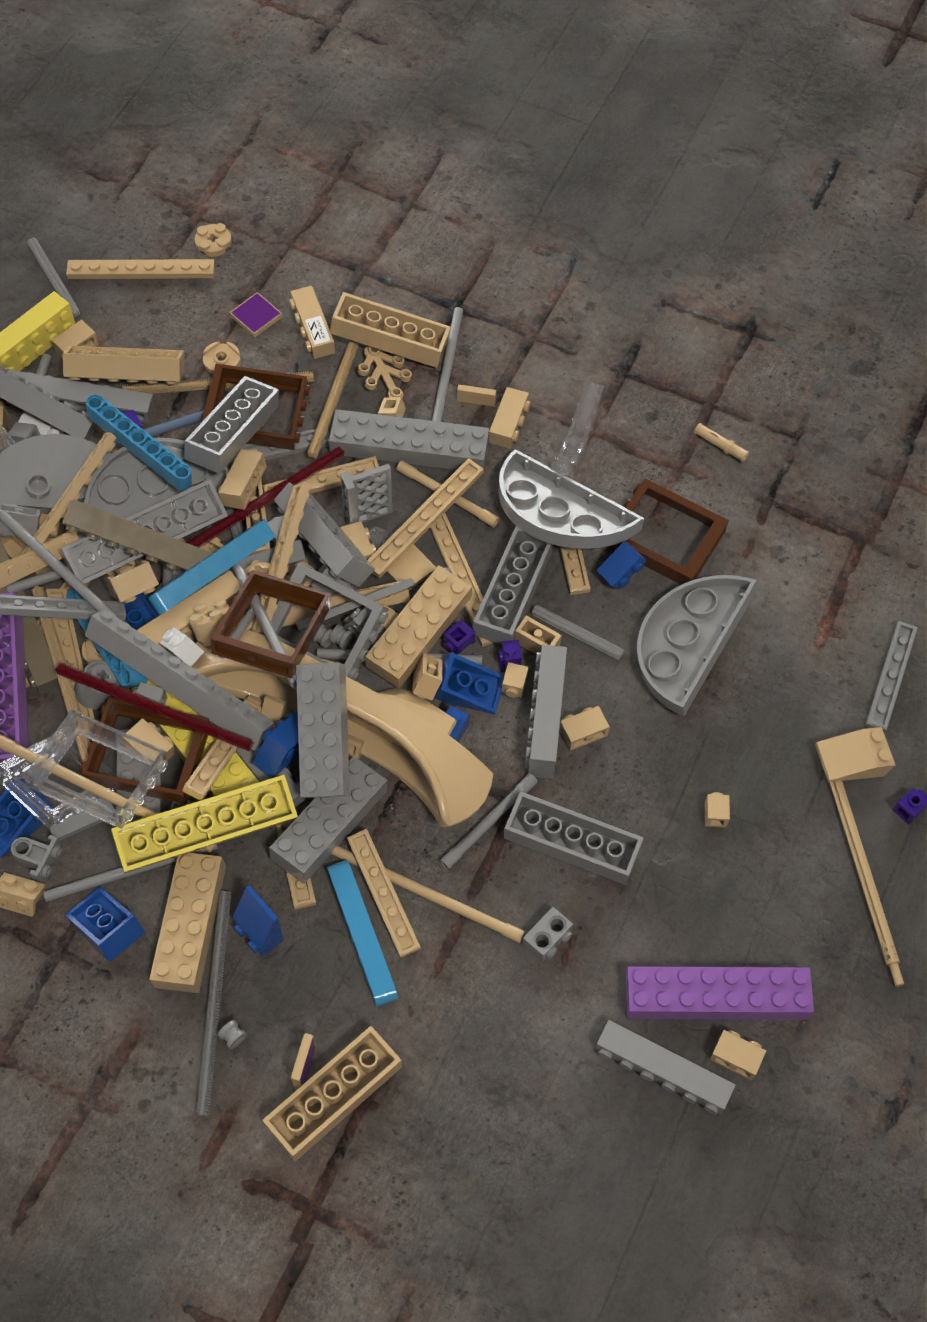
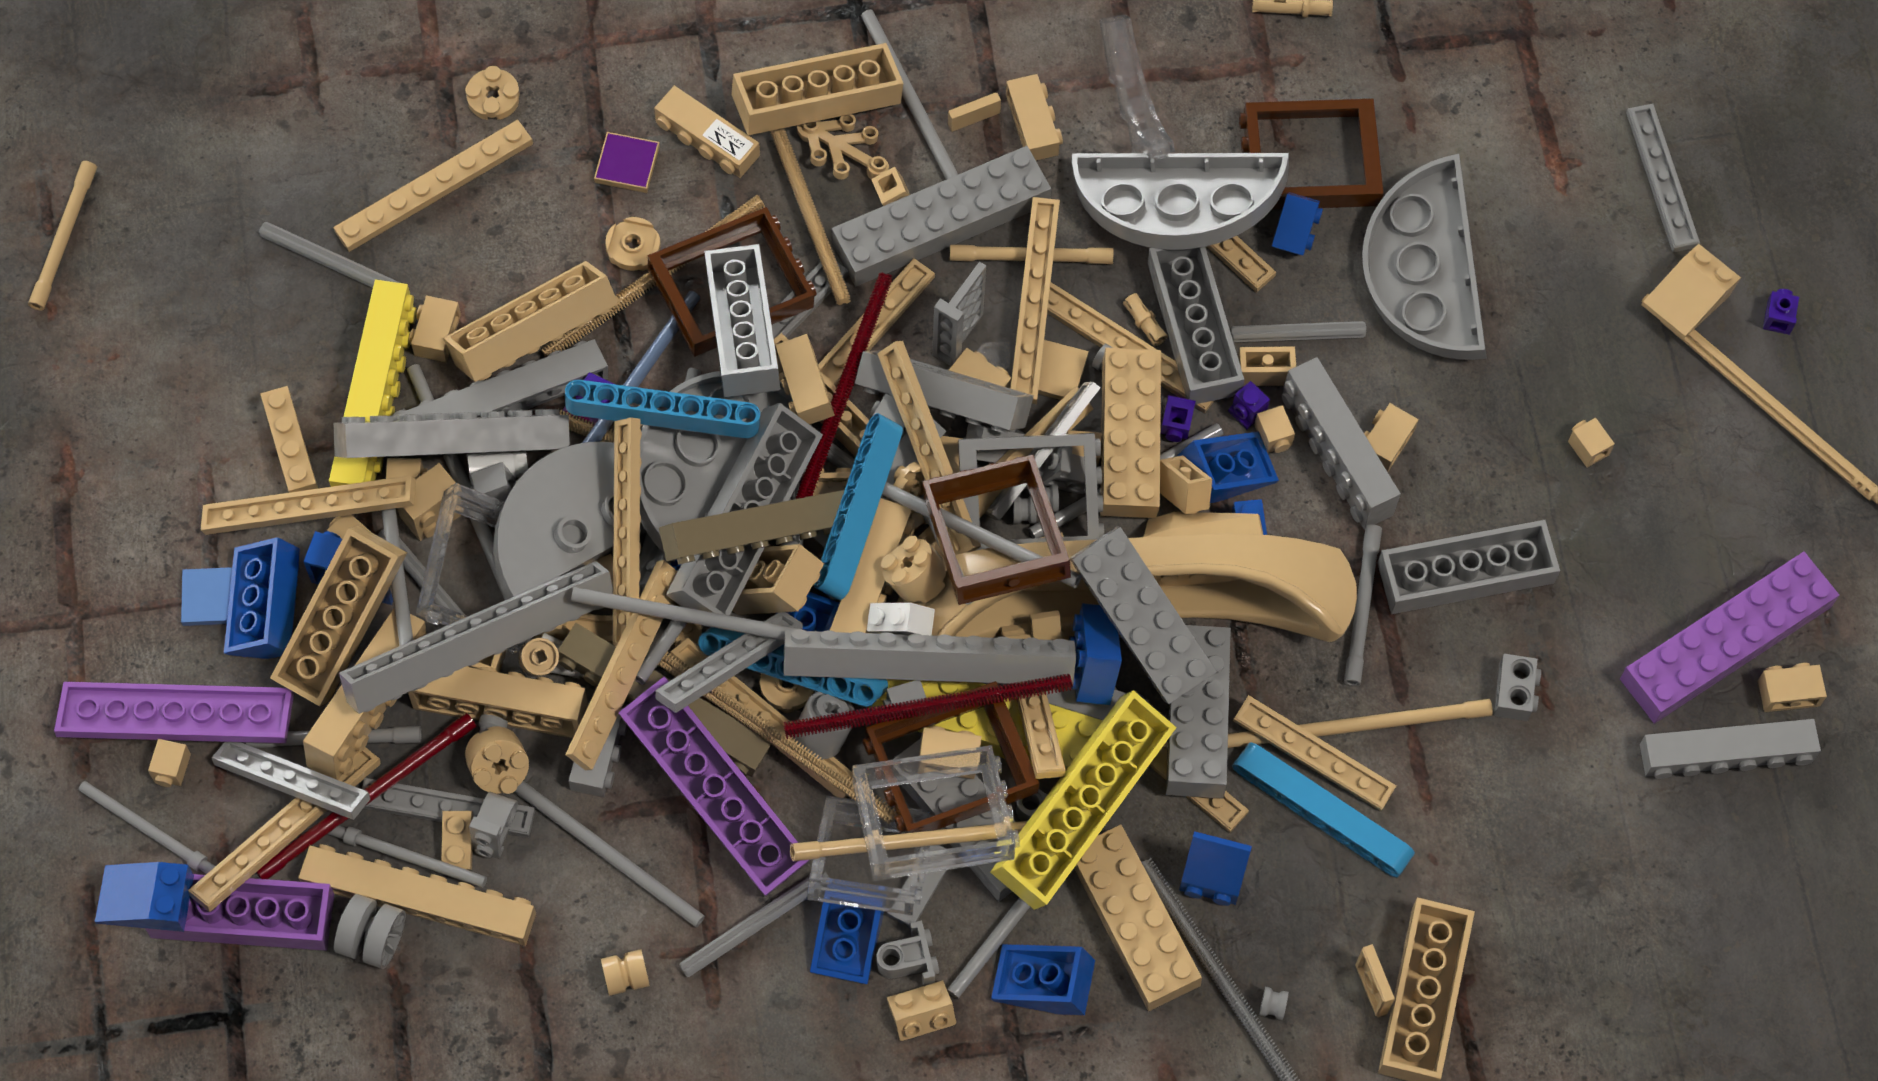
camera: 35 degrees left, 5 degrees up
none -> tan pin [1123,293,1168,346]

